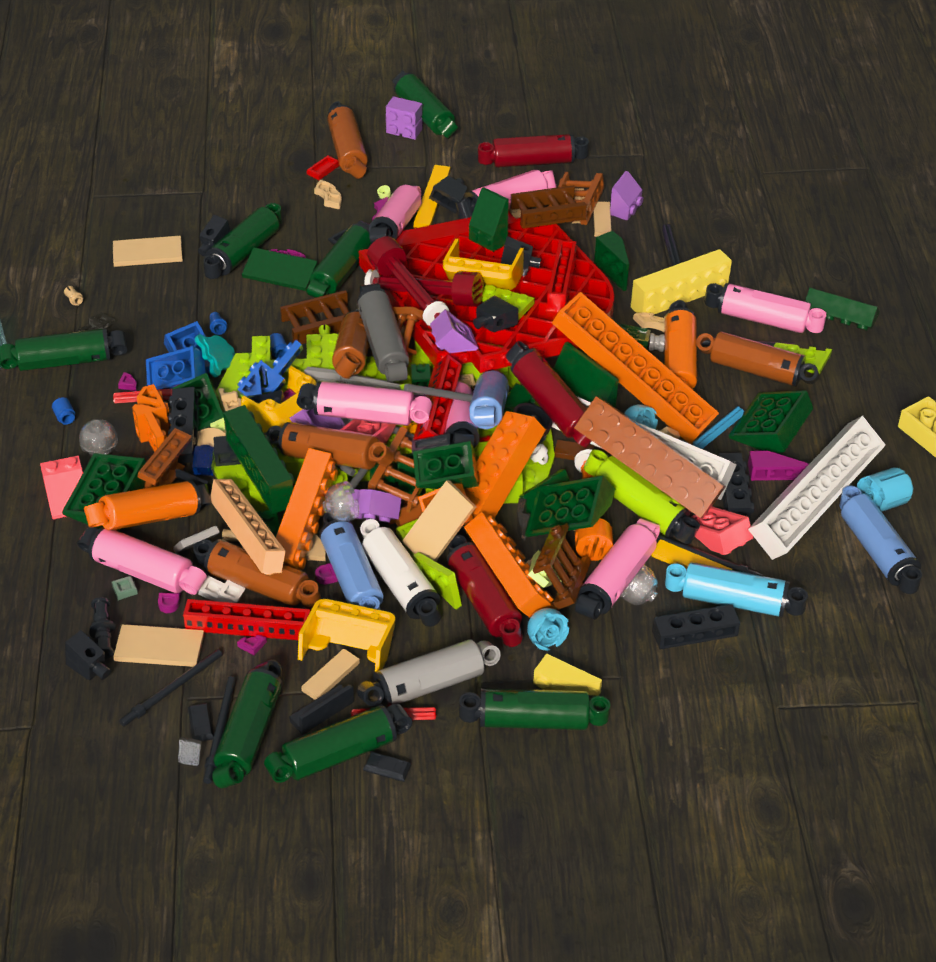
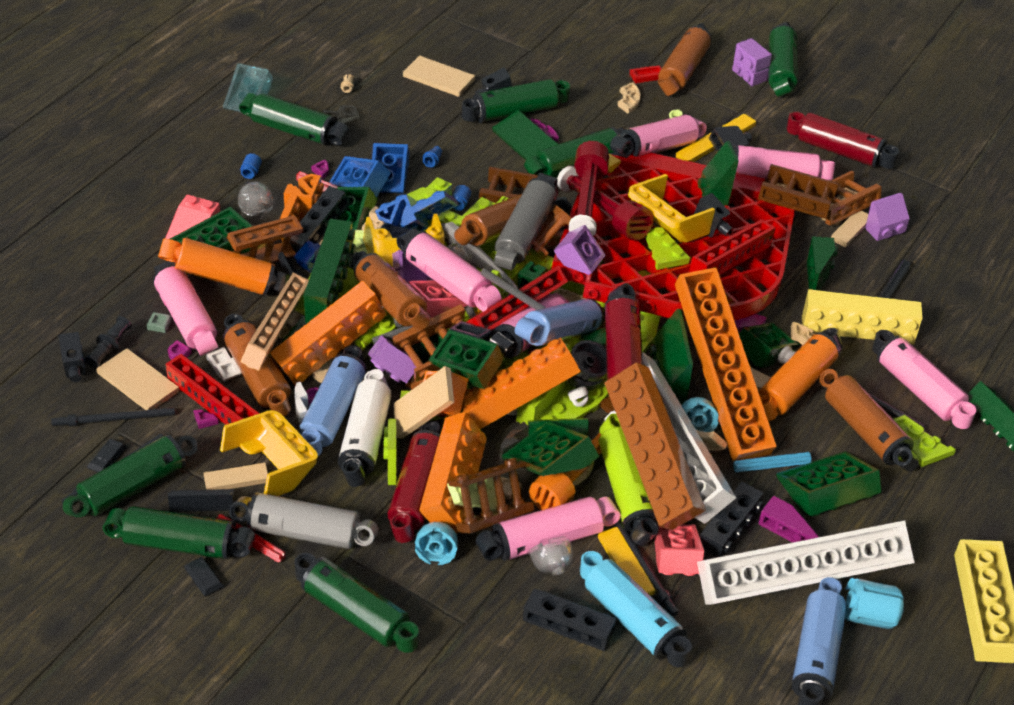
camera: 35 degrees right, 0 degrees up
light grey tile [173,526,220,554] -> none
clear smoke slope [178,737,203,766] -> none
teal tile [195,334,235,377] -> none
clear cylinder [323,481,359,522] -> none
black torso [473,295,518,332] -> none
light yellow slope [533,654,602,696] -> none
none -> white slope [295,382,308,424]

